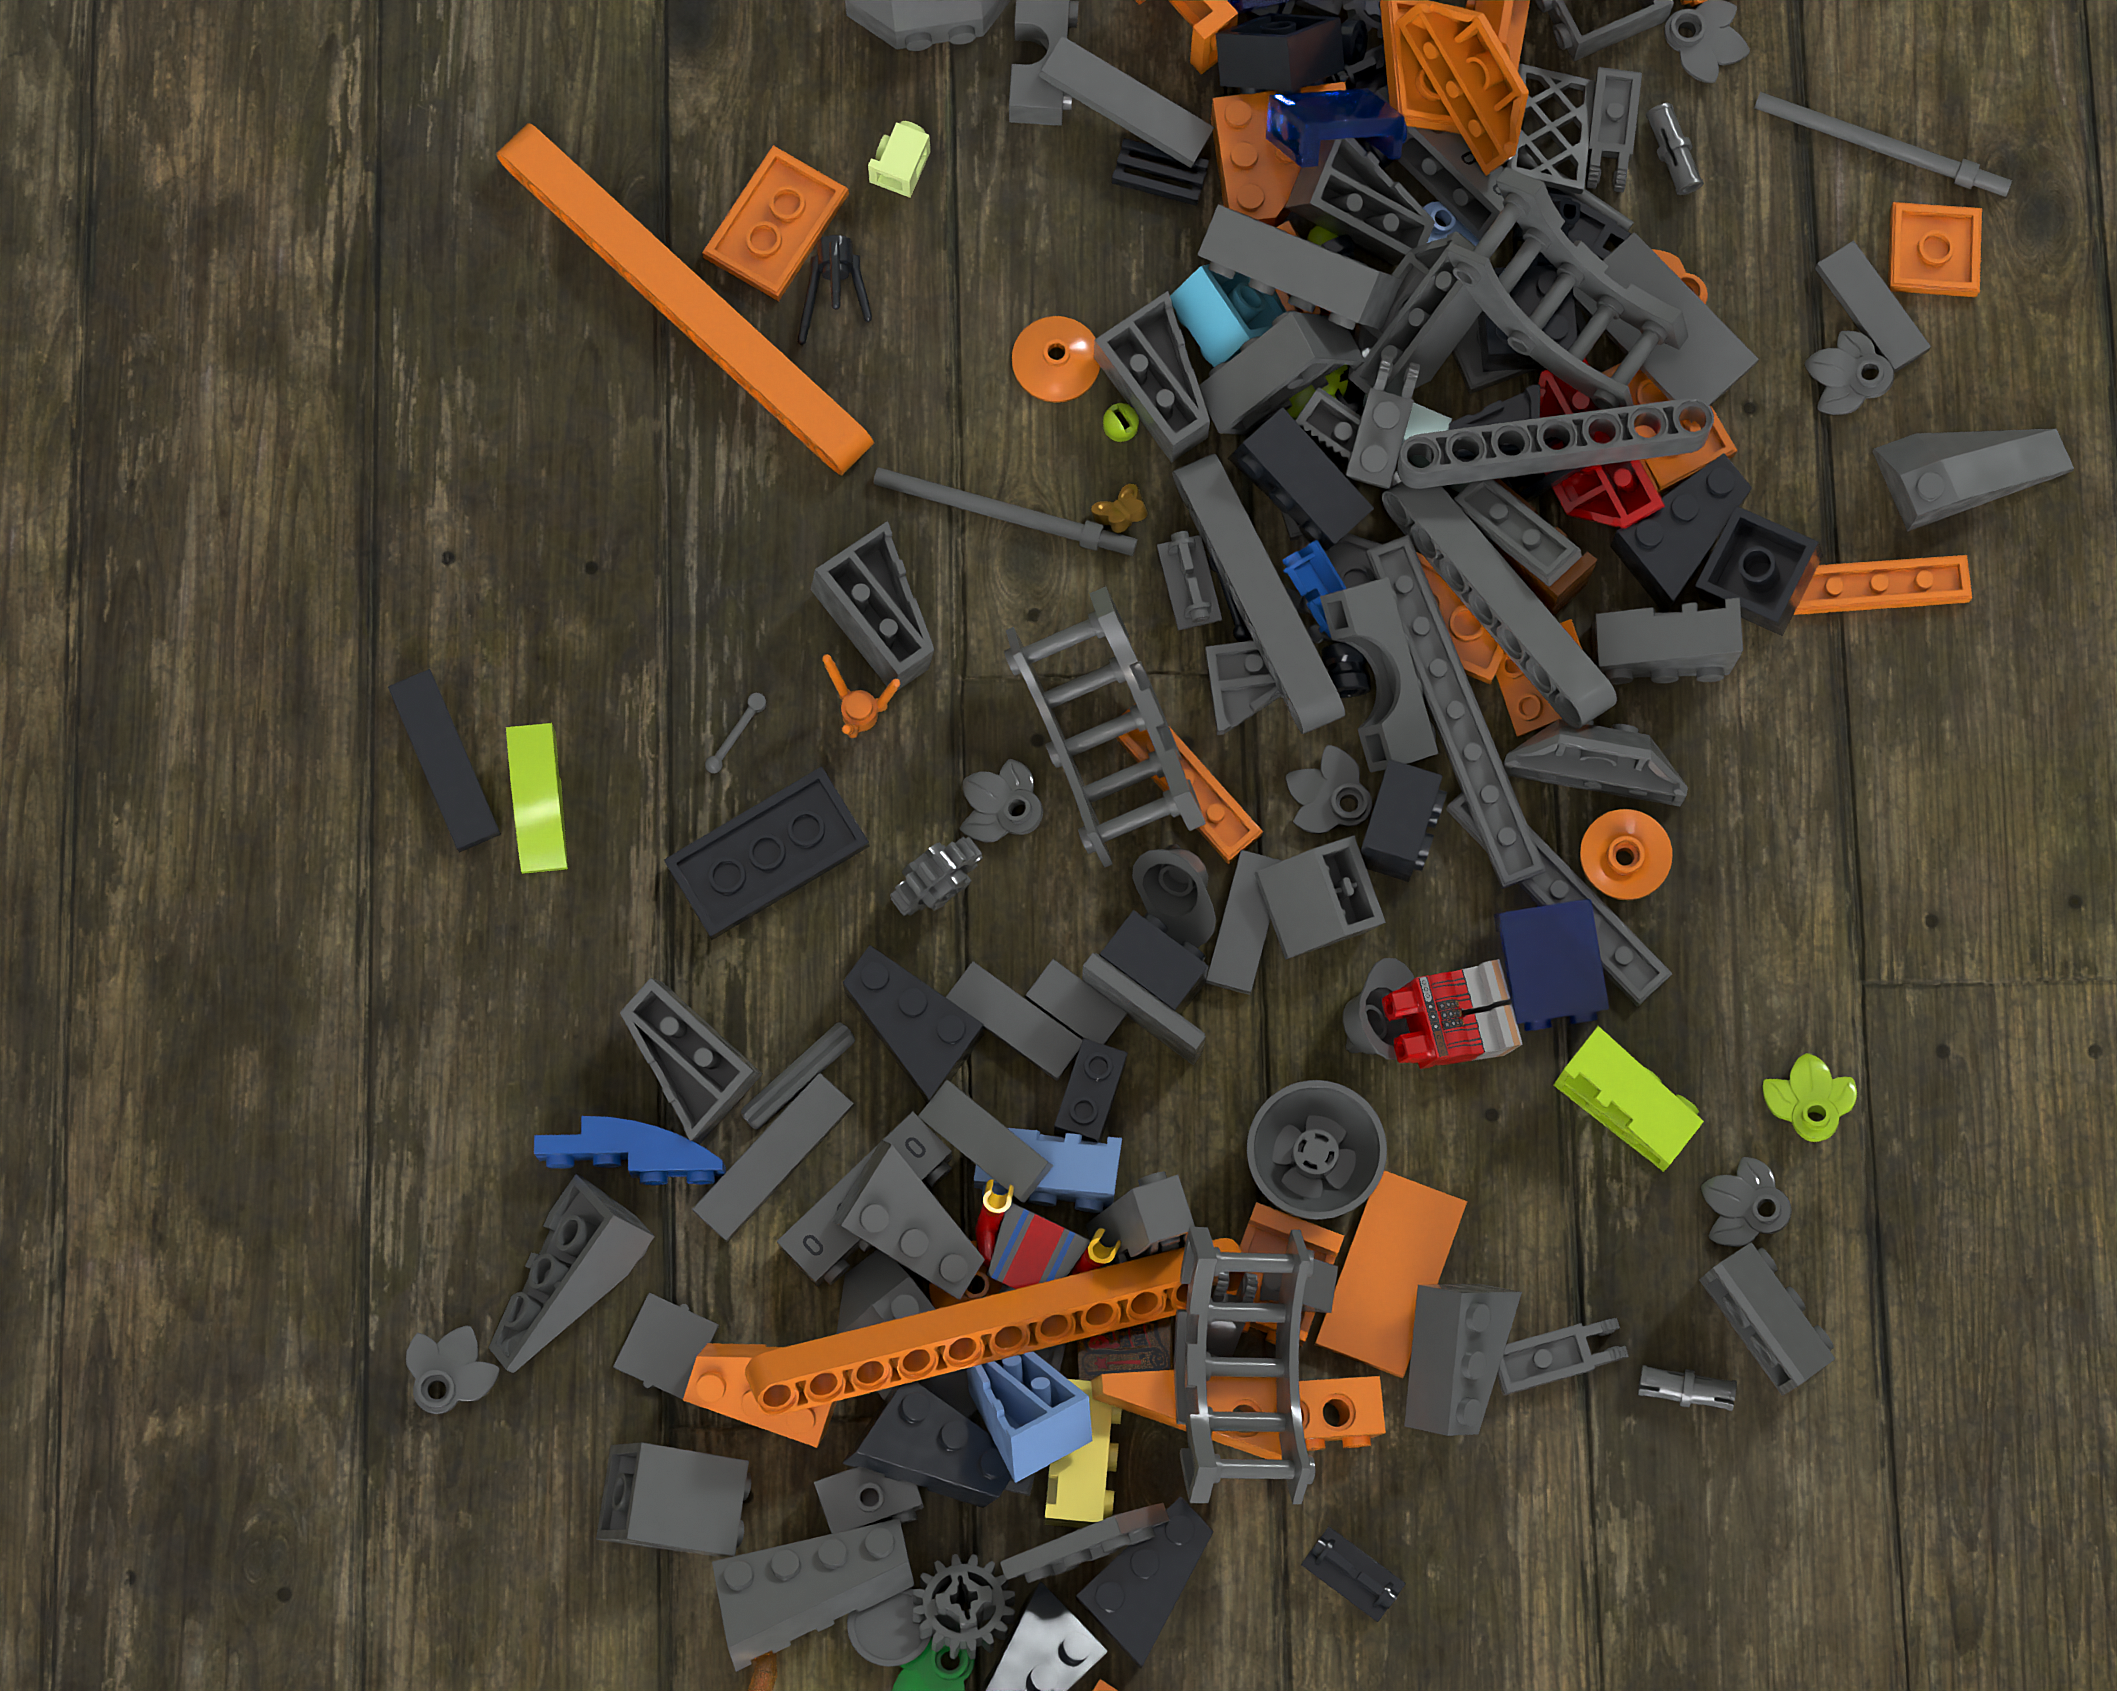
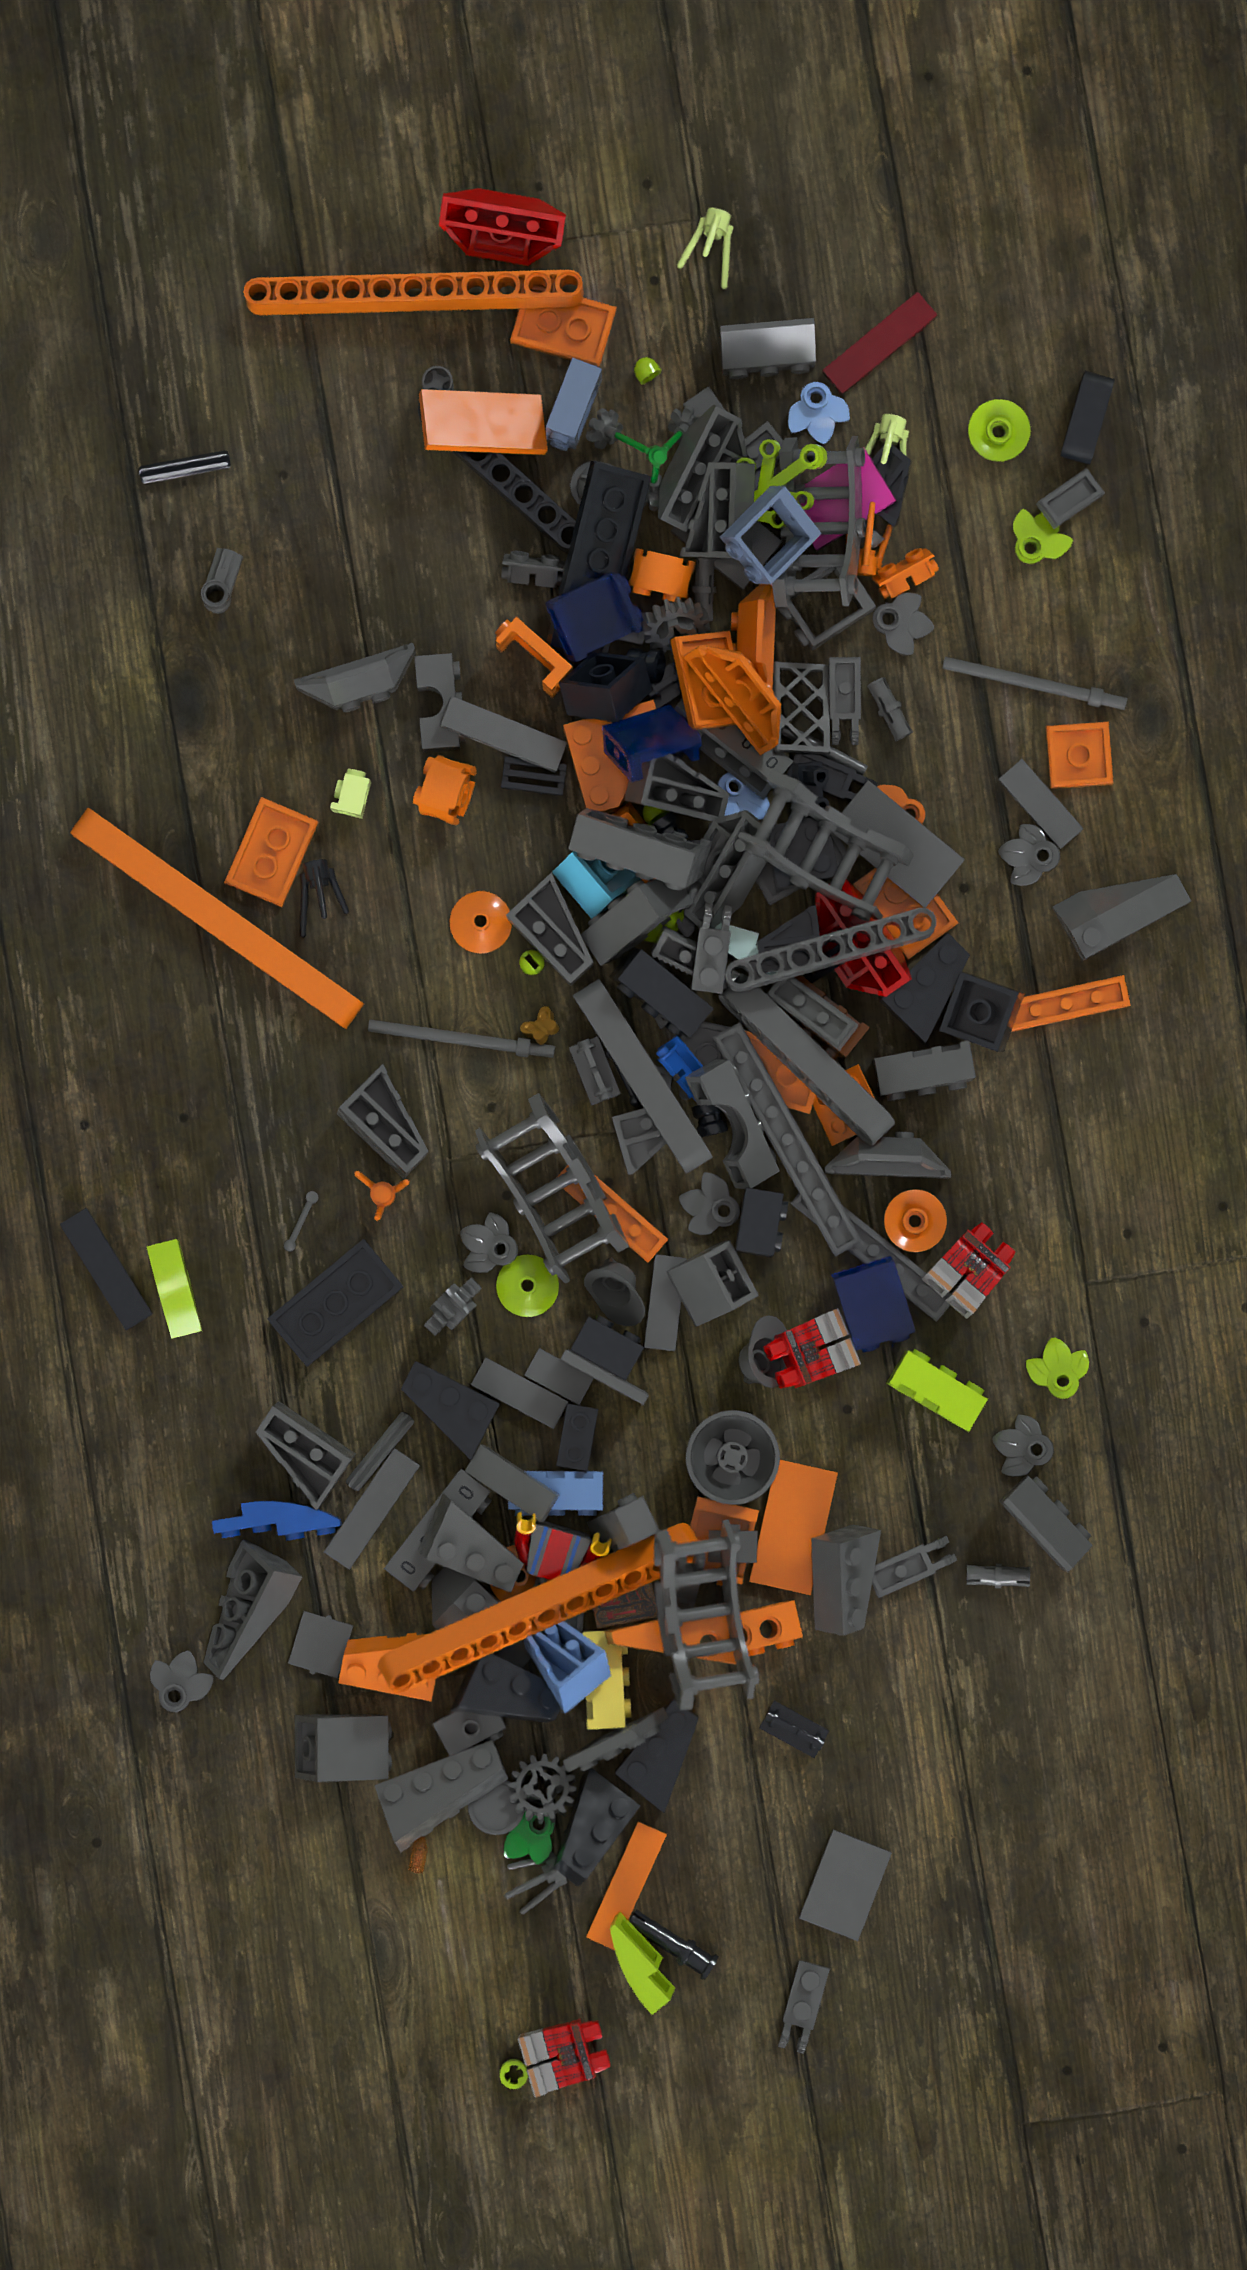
camera: 10 degrees left, 10 degrees up
none -> orange brick [413,755,477,825]
none -> lime dish [496,1255,559,1317]
none -> hips [922,1222,1016,1319]

